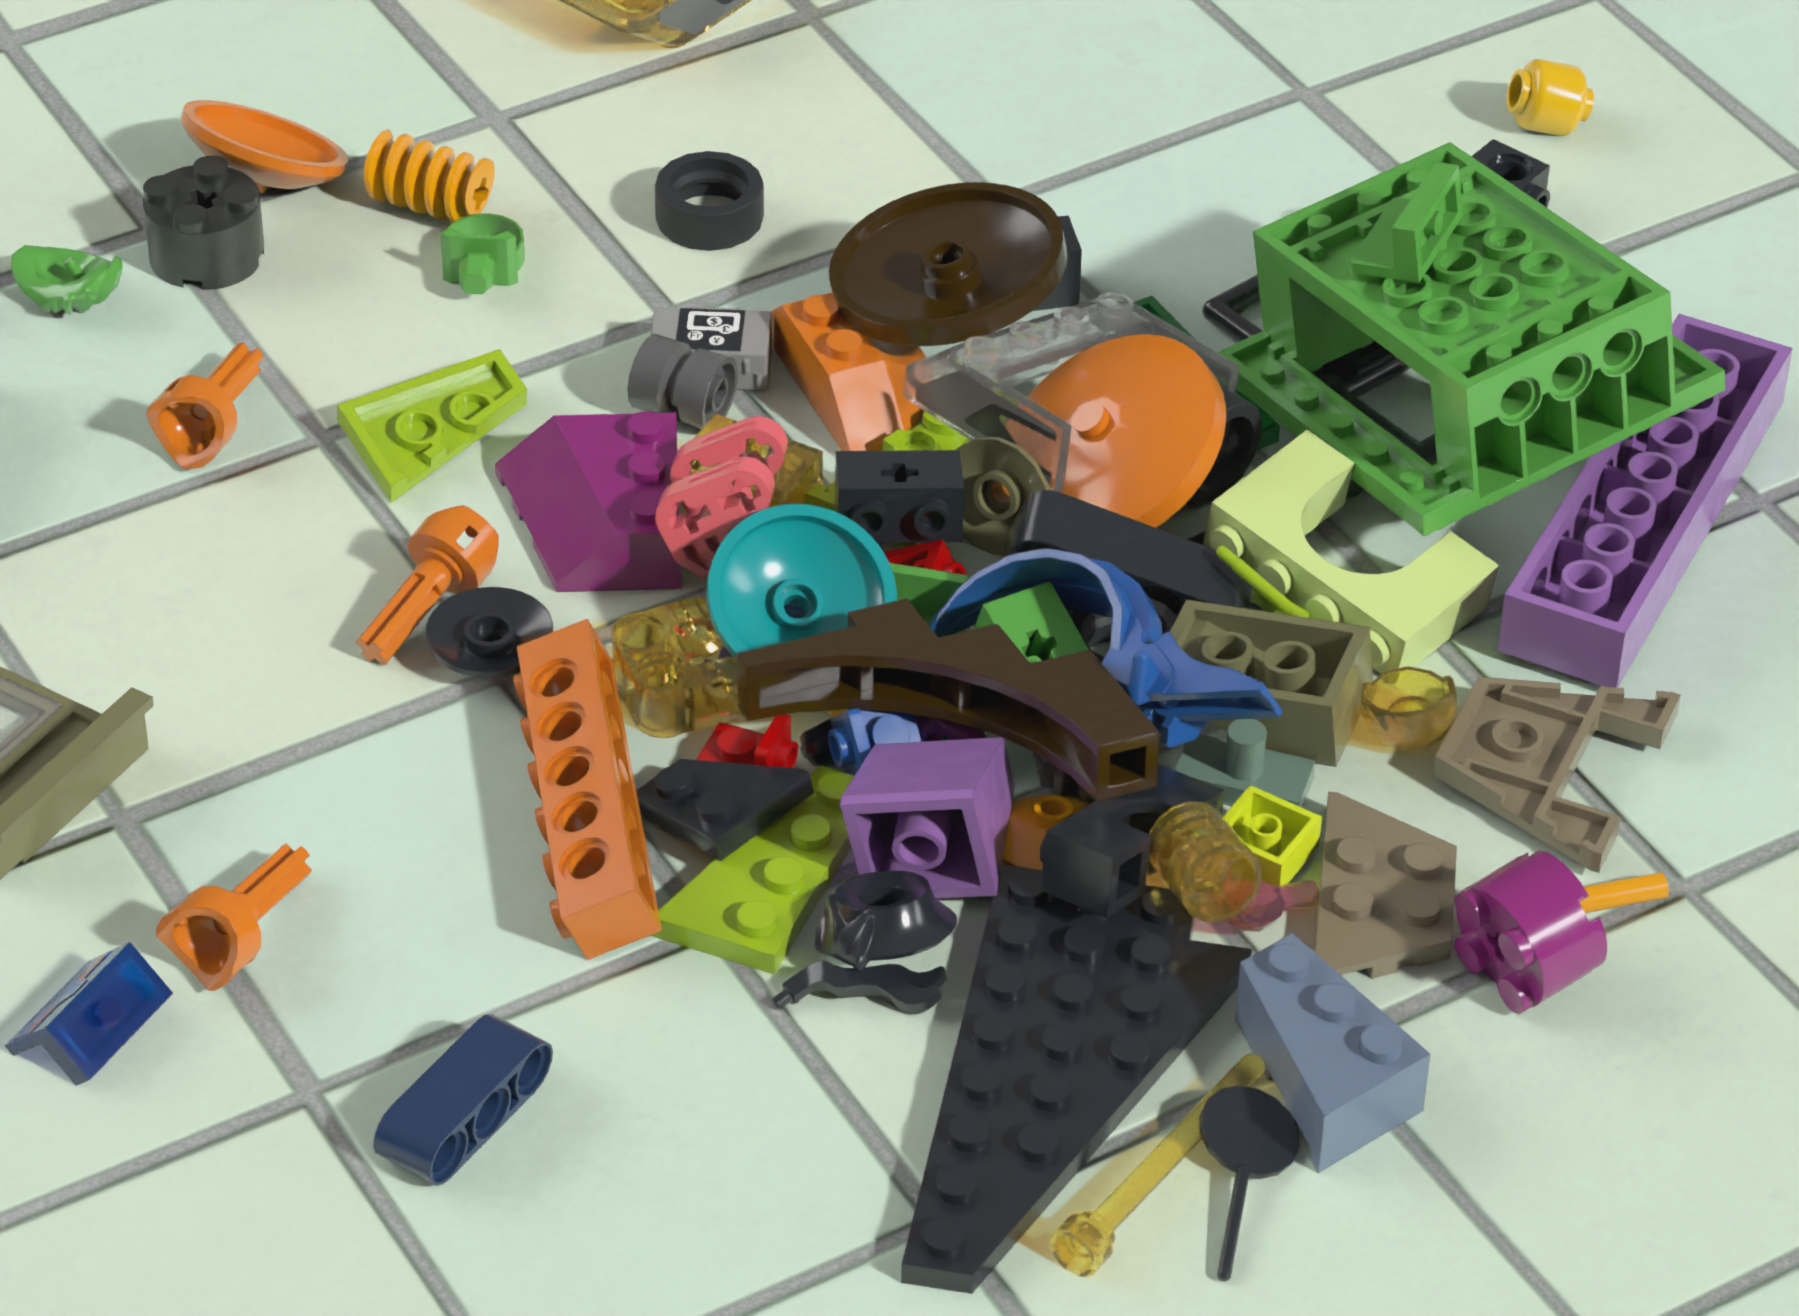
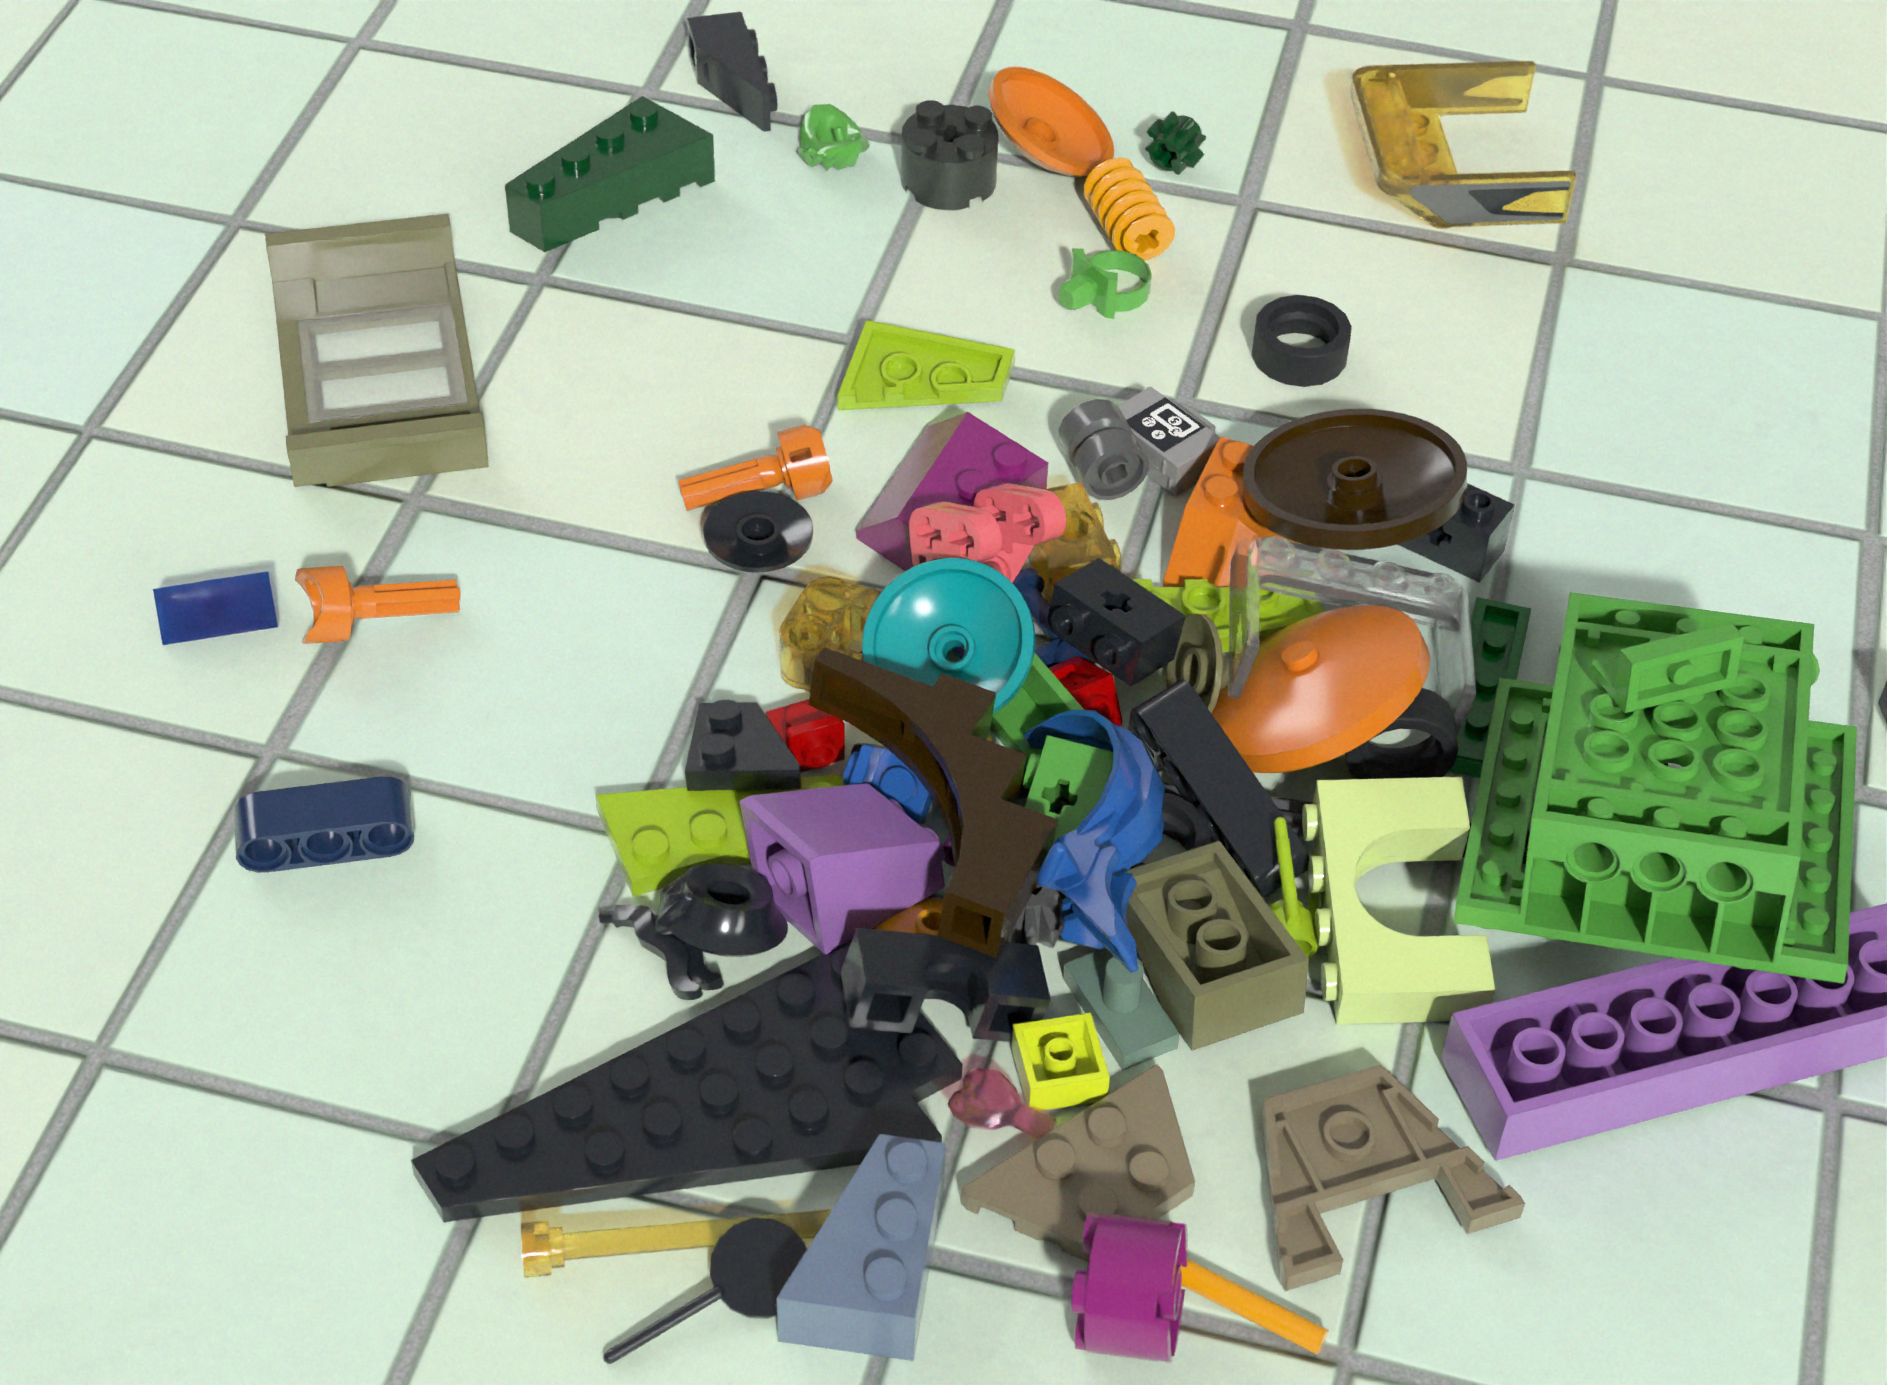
camera: 45 degrees right, 5 degrees up
orange piece [146,342,264,470] -> none
orange brick [513,619,662,960] -> none
clear yellow wheel [1149,802,1262,922] -> none
clear yellow hair [1360,666,1458,751] -> none
none -> dark green gear [1145,111,1206,175]

